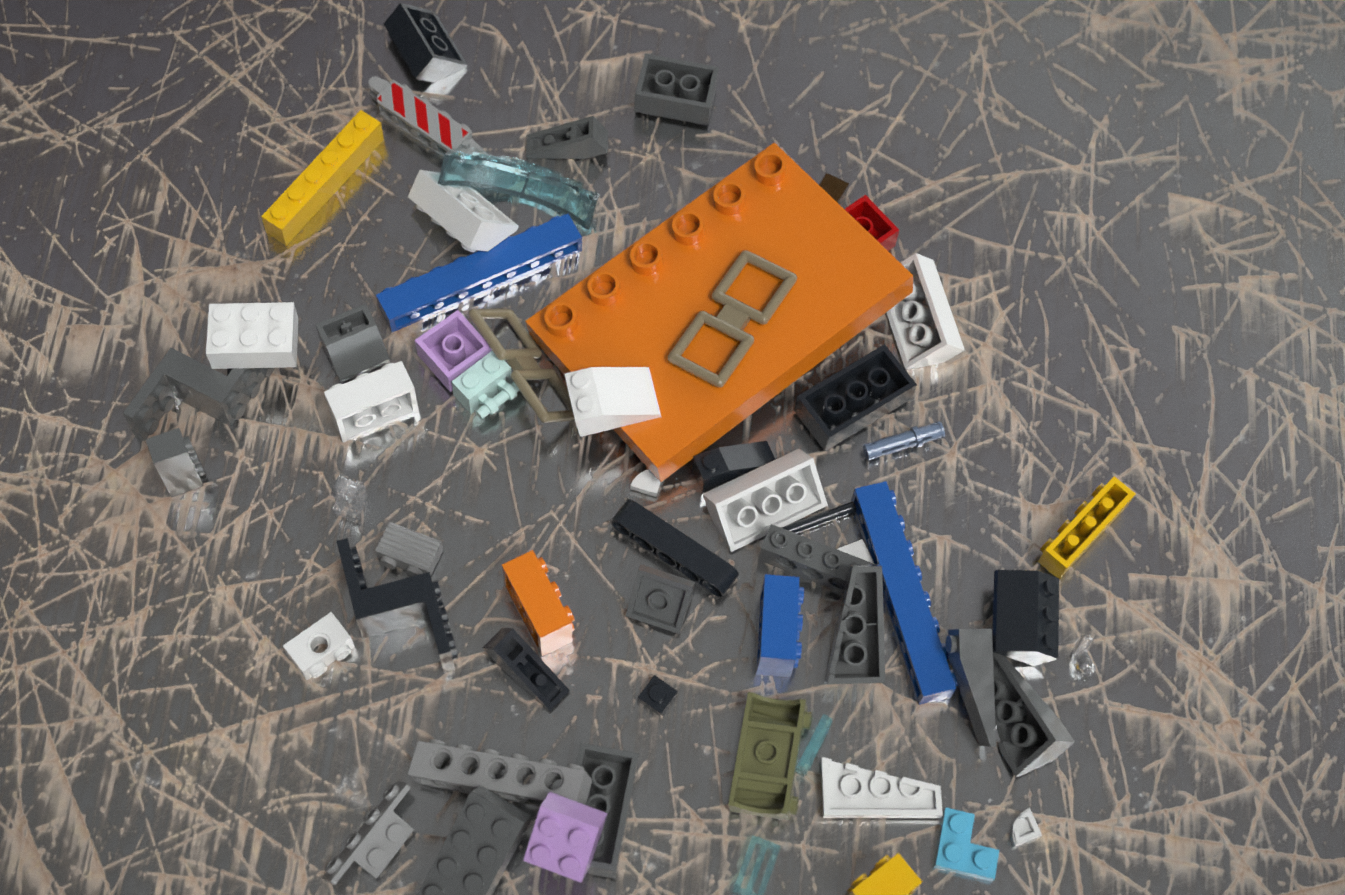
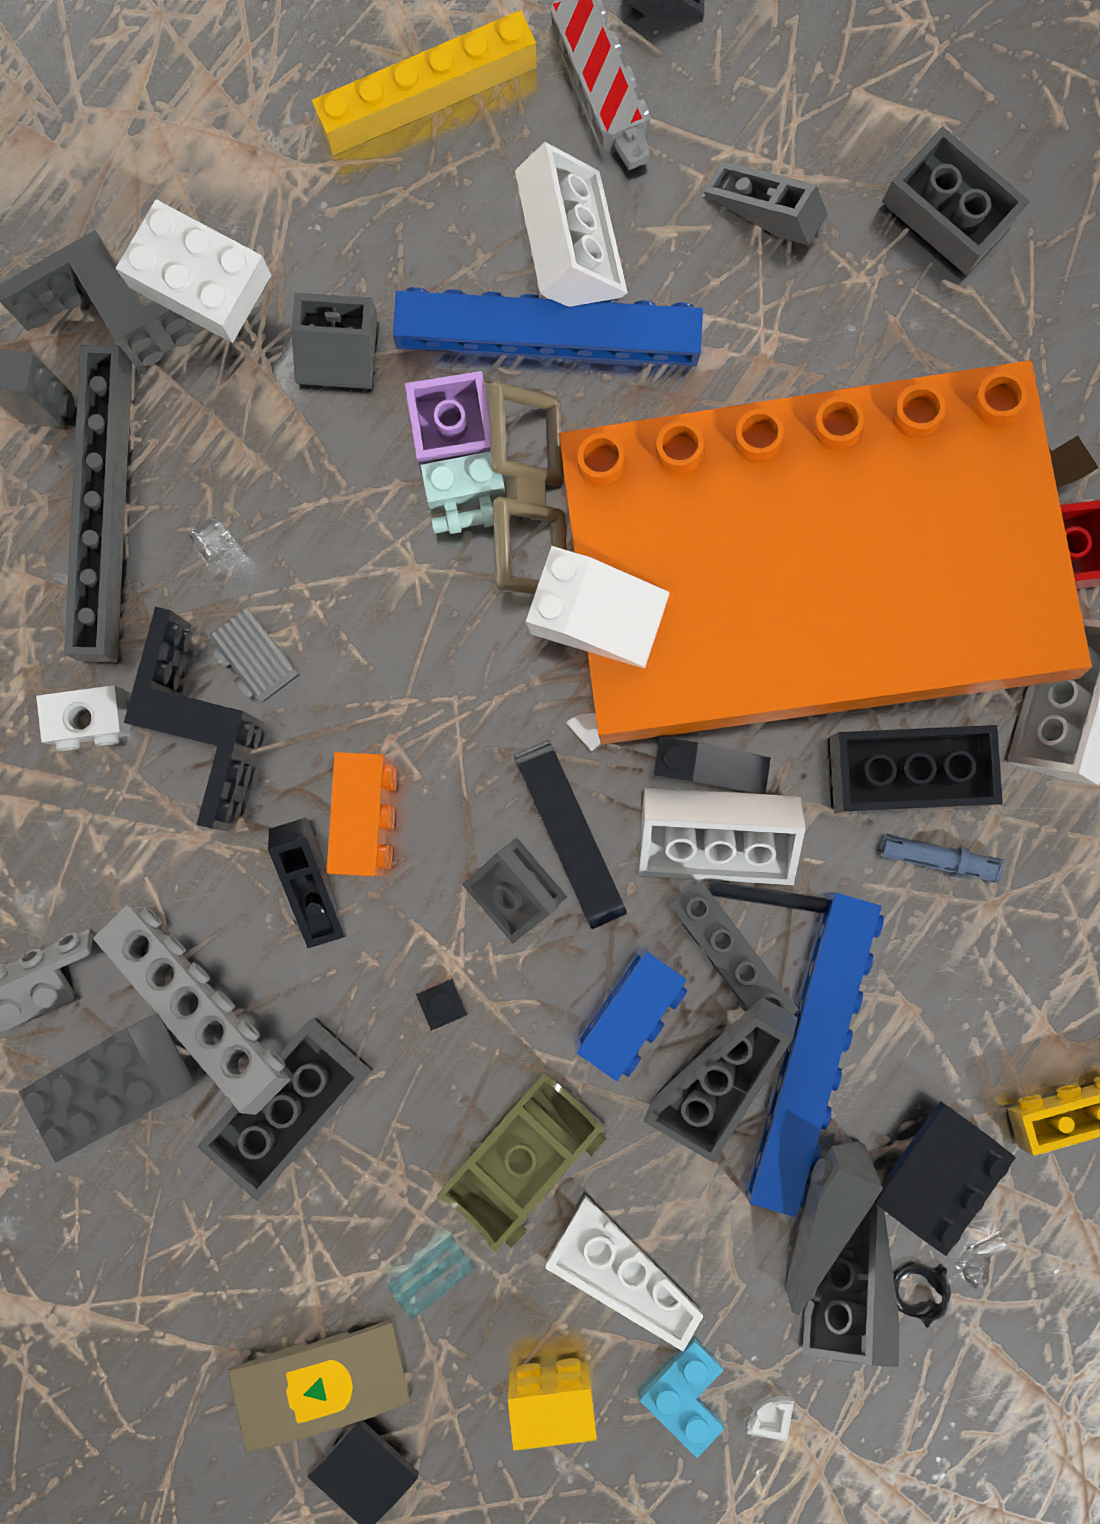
camera: 35 degrees right, 20 degrees up
white brick [324,361,419,443] -> none
clear light blue windscreen [438,149,600,230] -> none
lavender brick [523,792,607,883] -> none
dark tan bar [667,250,797,388] -> none
clear light blue tile [795,714,833,777] -> none
white tile [837,539,874,563] -> none
none -> dark grey brick [64,345,132,662]
none -> black piece [894,1264,951,1328]

